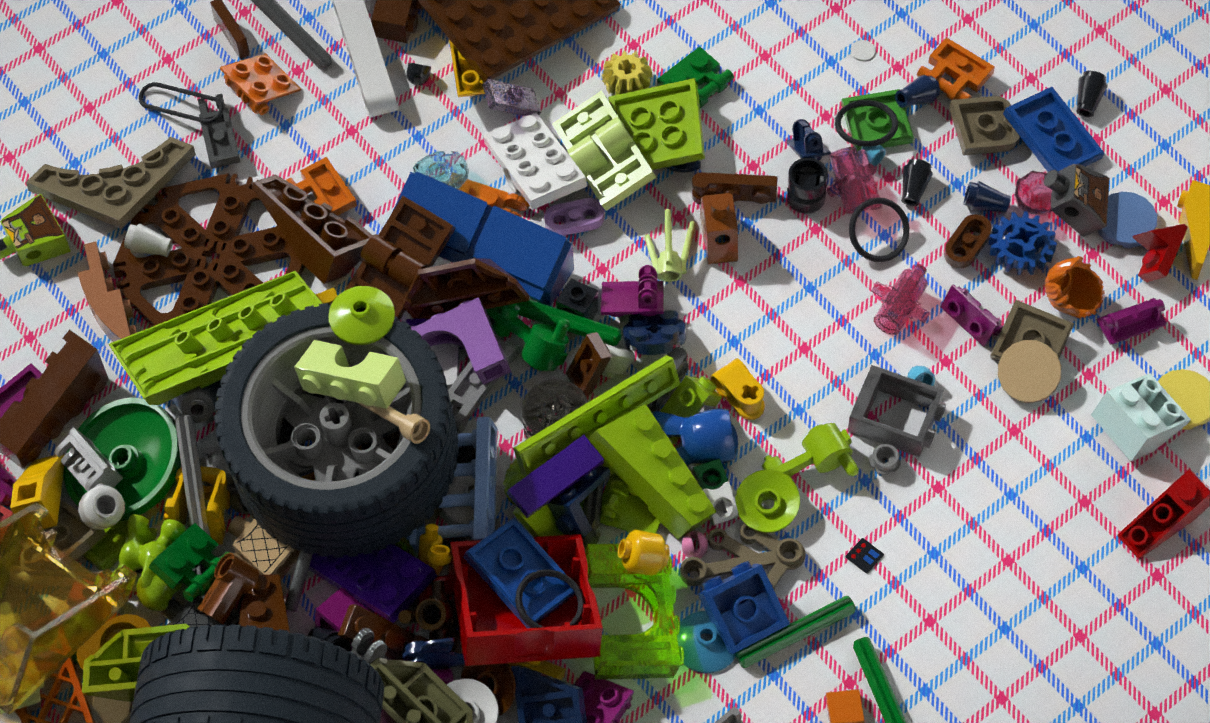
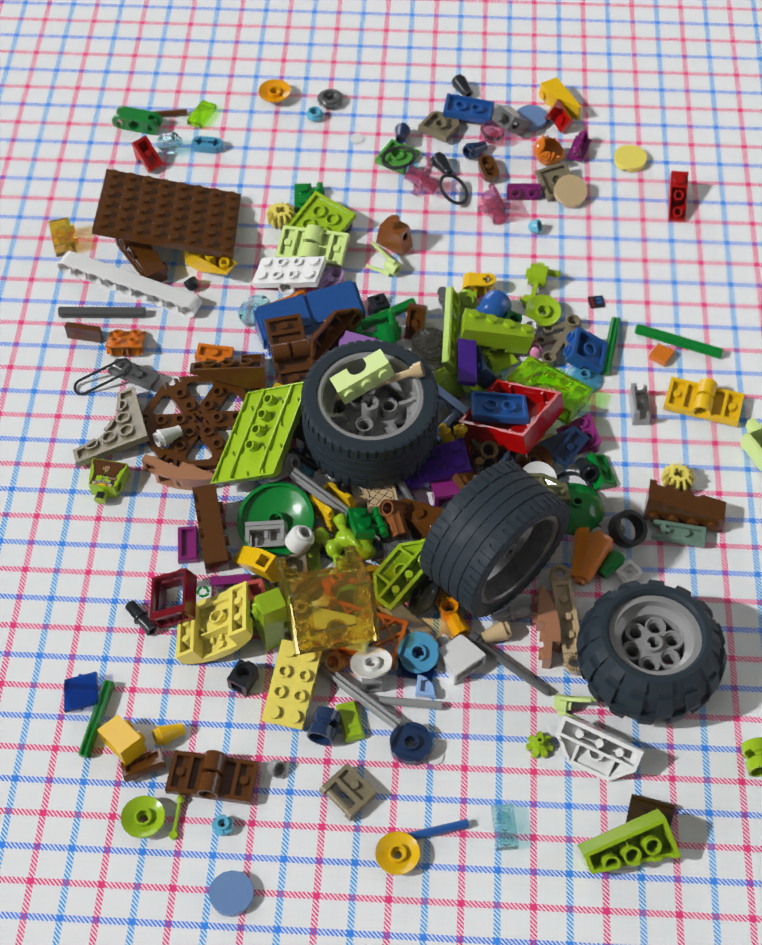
camera: 50 degrees left, 5 degrees down
lime dish [328,286,395,345] -> none
clear purple plate [482,79,542,116] -> none
black tyre [515,569,585,628] -> none
magenta hinge [601,265,664,317] -> none
yellow head [618,530,670,576] -> none
dark blue plate [623,310,686,355] -> none
reddish brown plate [692,172,778,204] -> none
dark blue hinge [786,119,831,160] -> none
black wheel [787,158,828,214] -> none
flat silver window [848,365,946,457] -> none
light grey plate [869,444,901,475] -> none
orange plate [916,37,995,100] -> none
blue gear [988,211,1057,276] -> none
light aqua slope [1091,373,1191,462] -> none

